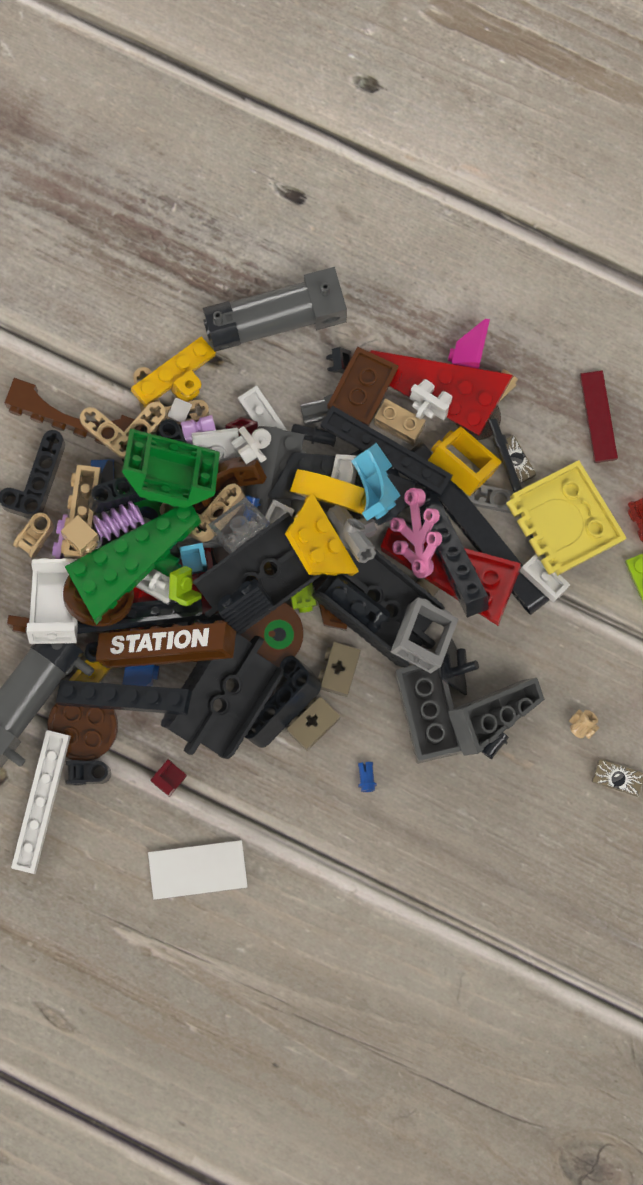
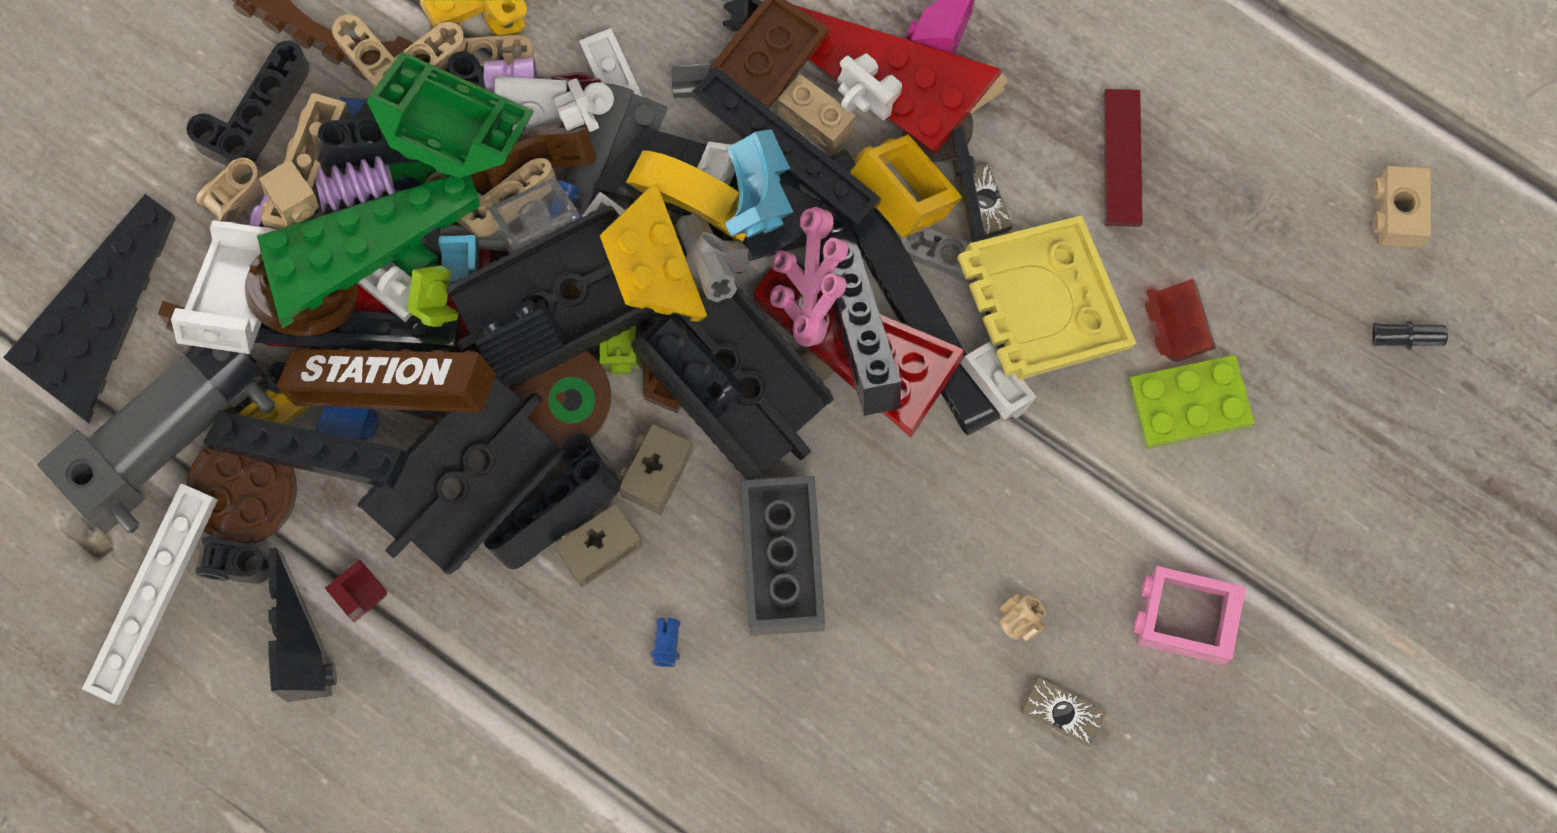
camera: 10 degrees right, 5 degrees down
white tile [148,840,248,900] -> none
white sticker [168,398,192,422] -> none
black axle [291,424,337,447] -> none
light grey window [391,597,458,673] -> none
black shield [441,638,479,695] -> none
dark grey wedge [448,677,545,756] -> none
black pin [481,732,509,760] -> none
none -> black wedge [268,548,337,702]

